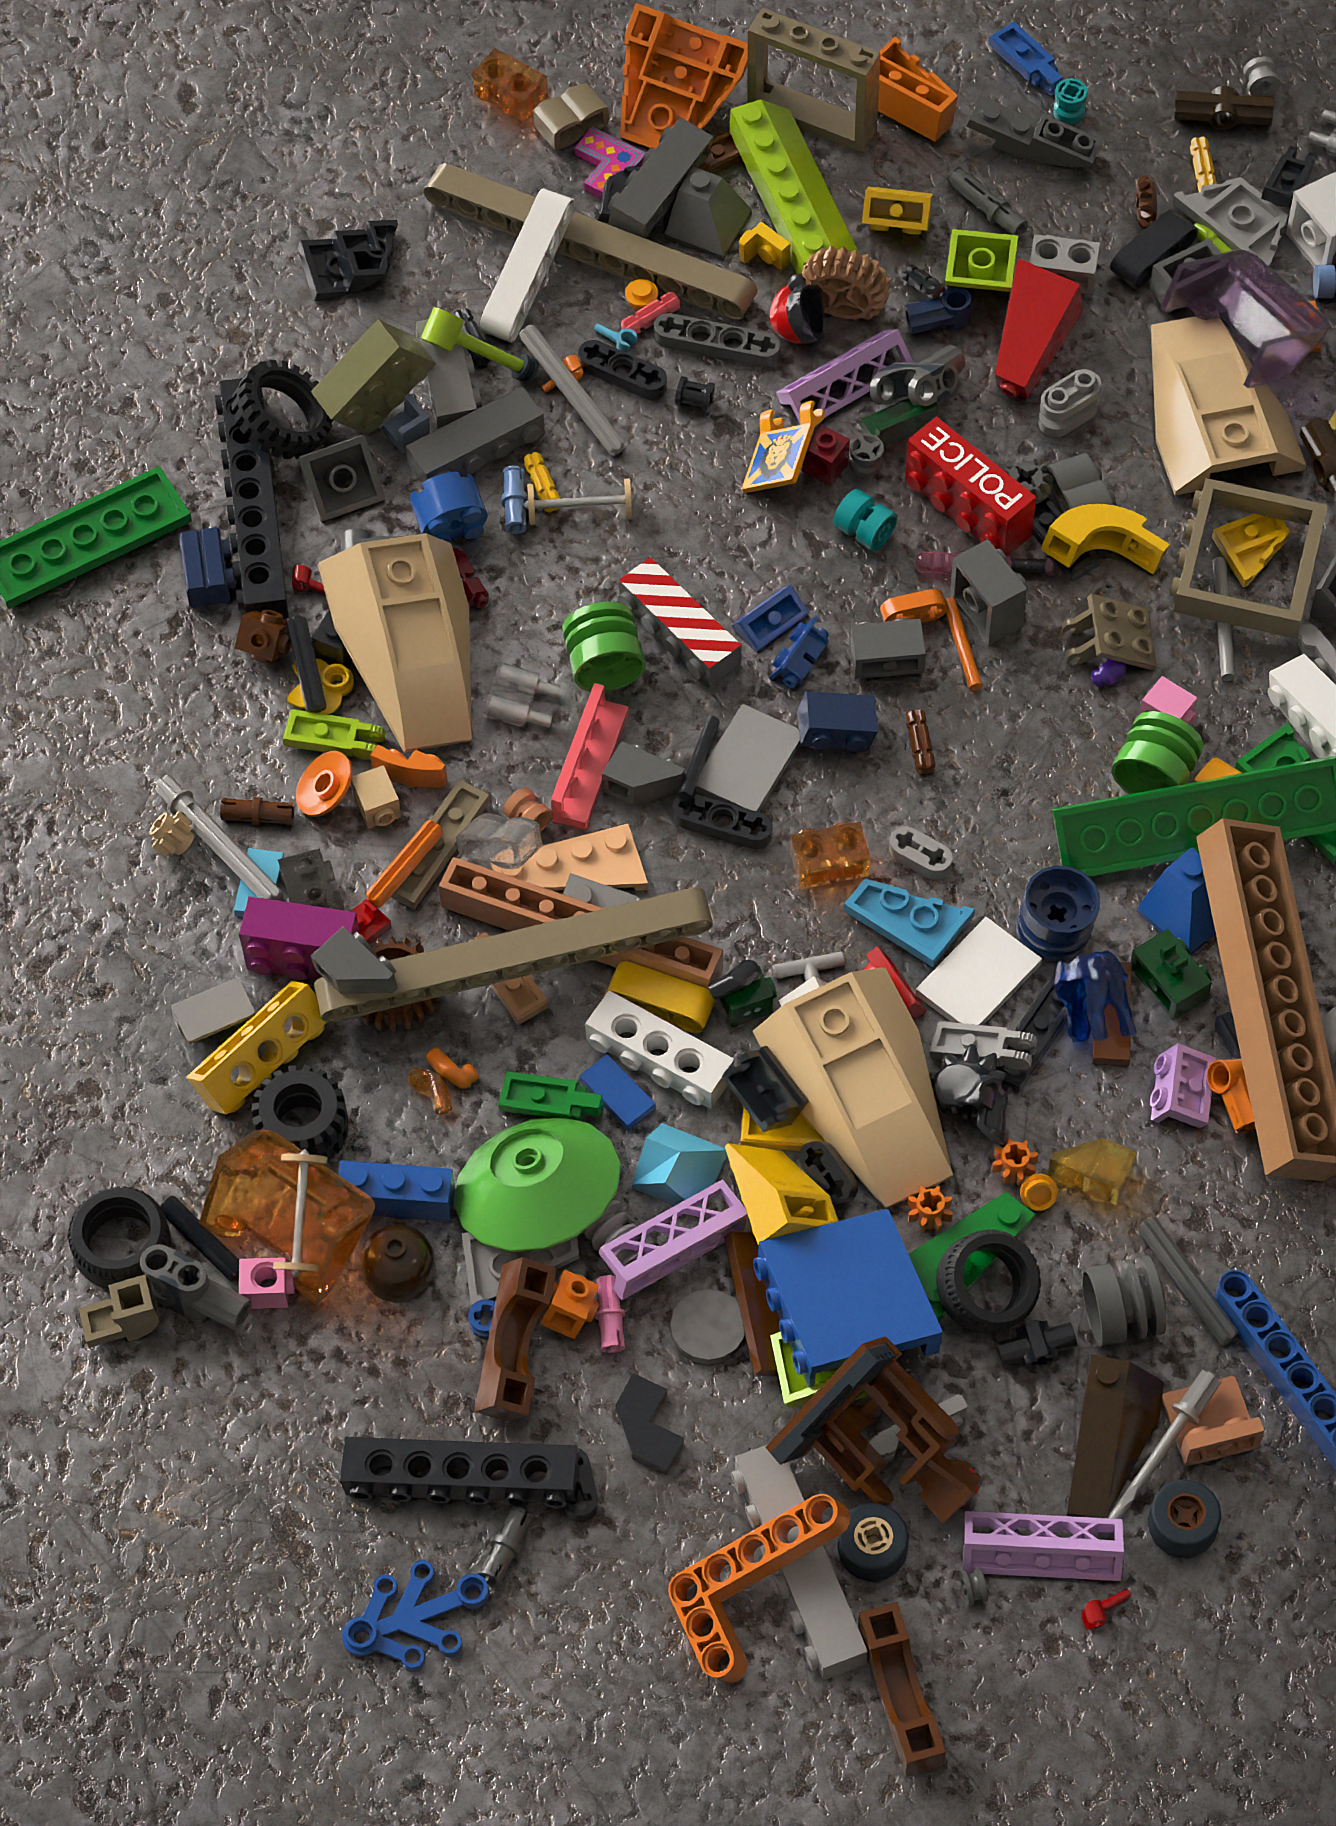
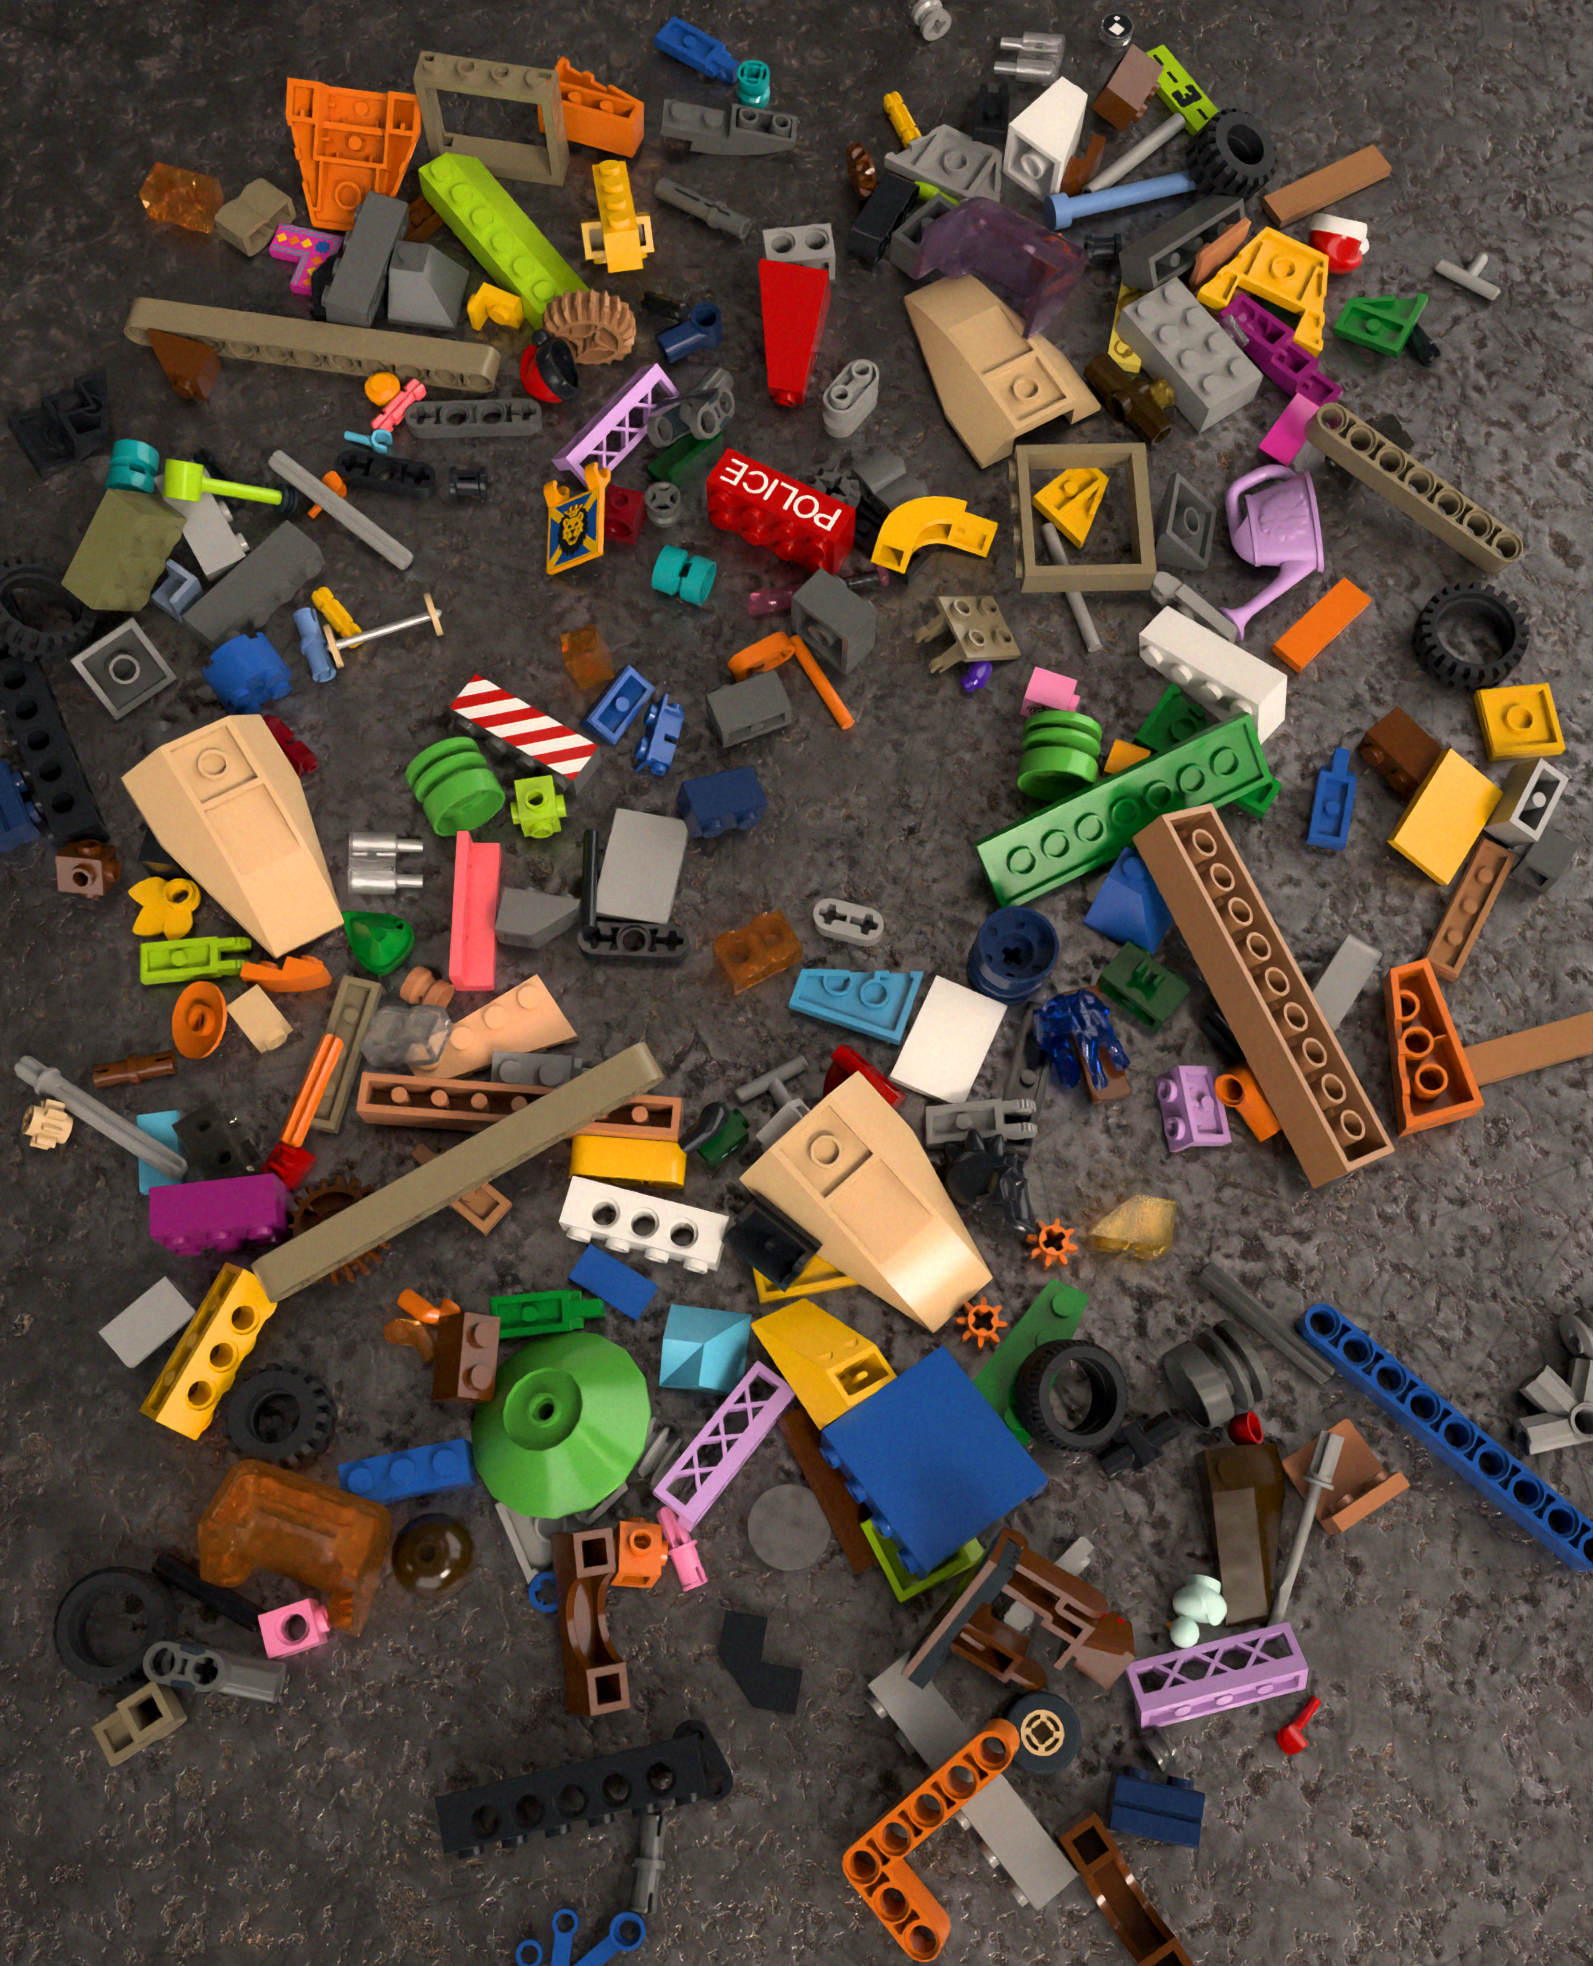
camera: 20 degrees left, 10 degrees up
axle [273,1149,327,1278] -> none
black axle [286,615,326,713] -> none
red hand [292,565,325,594] -> none
dark grey slope [311,926,398,994] -> none
white beam [479,188,575,343] -> none
black beam [799,1141,858,1205] -> none
reddish brown axle [906,709,936,775] -> none
lime slope [945,229,1018,292] -> none
light orange plate [1020,1173,1058,1211] -> none
black wheel [1148,1479,1222,1557] -> none
dark brown piece [1174,86,1274,130] -> none
none -> teal wheel [104,439,160,494]
none -> reddish brown slope [146,328,222,401]
none -> green piece [341,911,416,976]
none -> reddish brown brick [431,1312,501,1405]
none -> lime brick [510,775,567,838]
none -> clear orange brick [560,623,615,690]
none -> yellow arch [592,160,643,273]
none -> dark blue brick [1103,1765,1205,1849]
none -> light aqua animal [1166,1574,1227,1648]
none -> red hinge [1228,1411,1263,1446]

